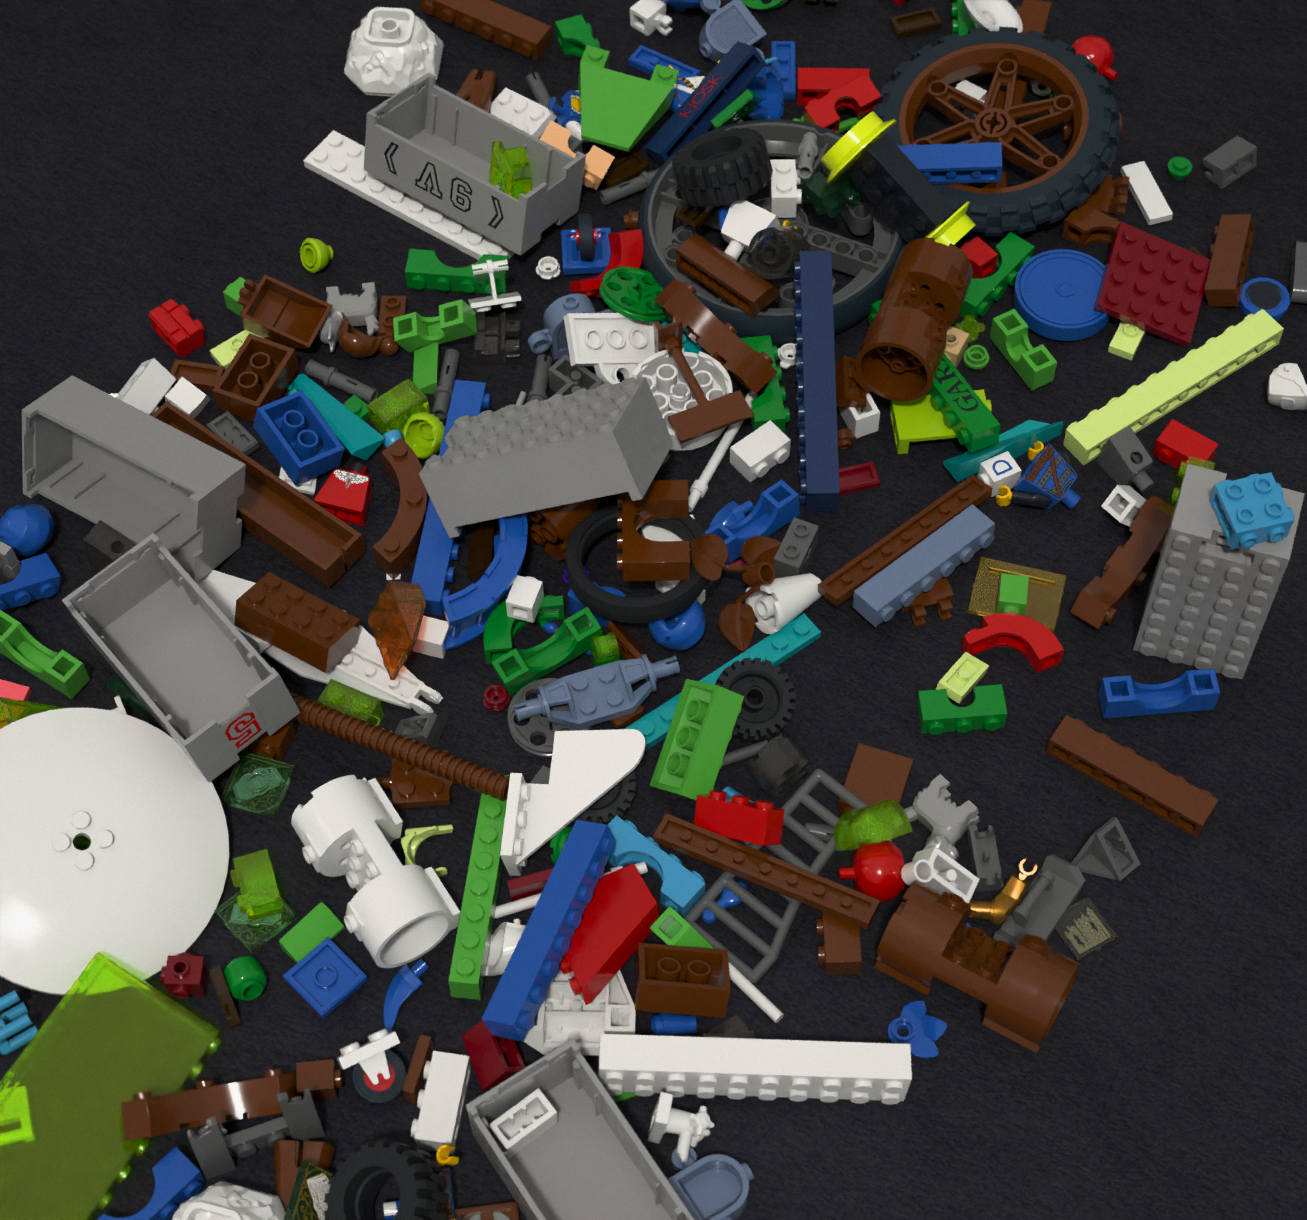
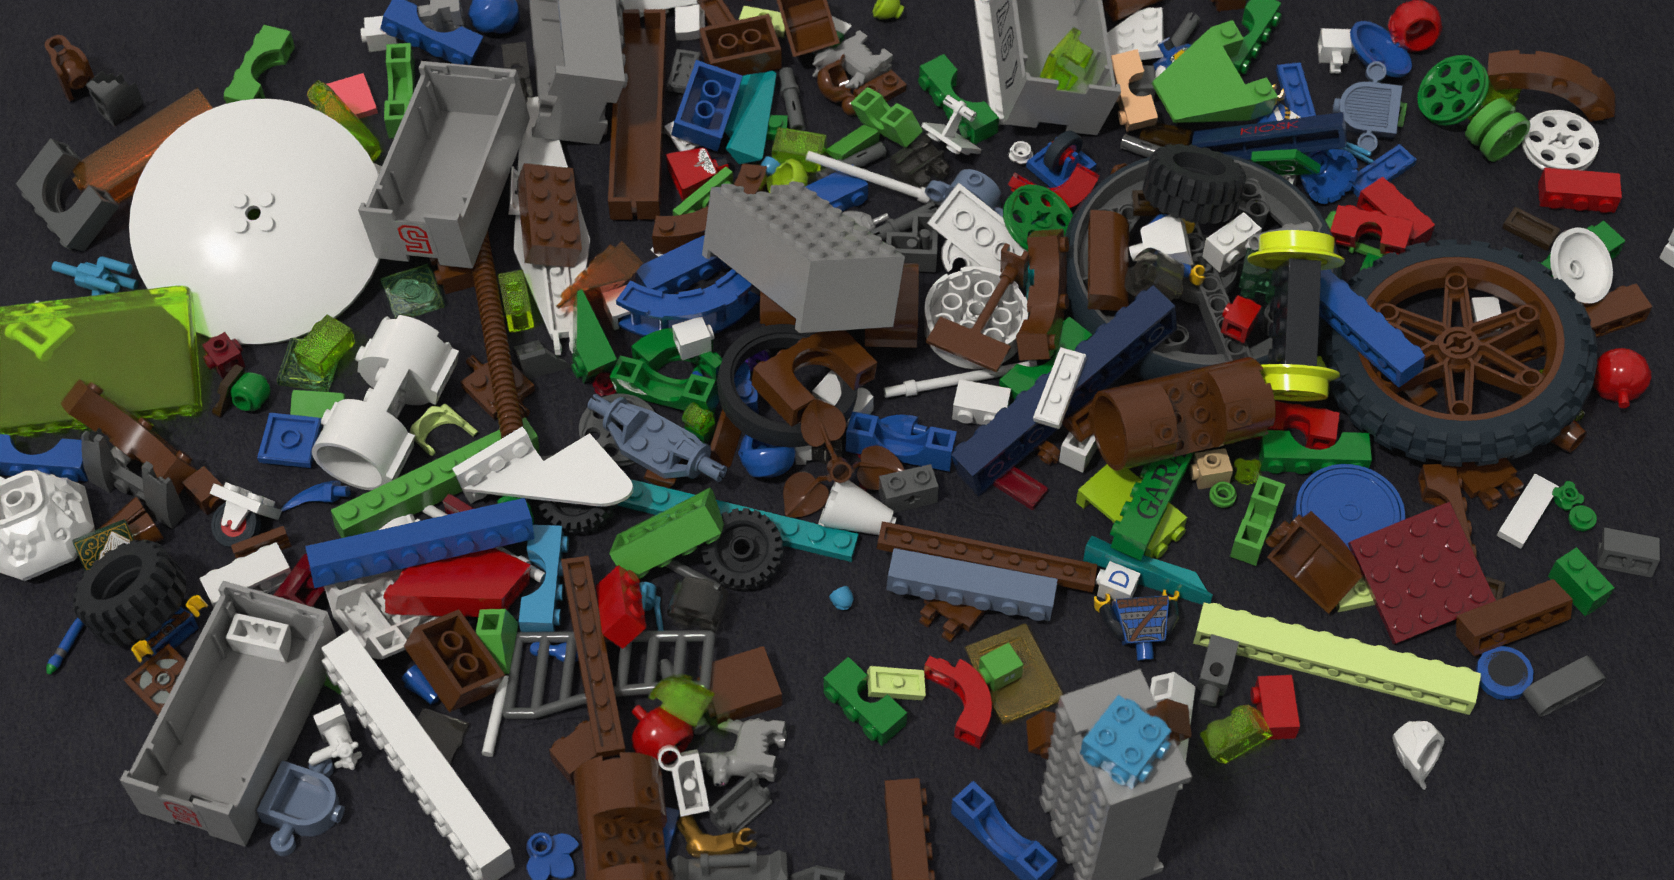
camera: 50 degrees right, 0 degrees up
none -> green slope [571,289,617,384]
none -> bright green plate [673,167,733,216]
none -> white bar [805,150,943,206]
none -> dark azure hinge [829,586,854,610]
none -> white tile [1033,347,1087,429]
none -> red brick [1221,295,1262,343]
none -> reddish brown piece [1266,511,1362,614]
none -> green brick [1548,547,1614,617]
none -> green plate [1552,481,1584,510]

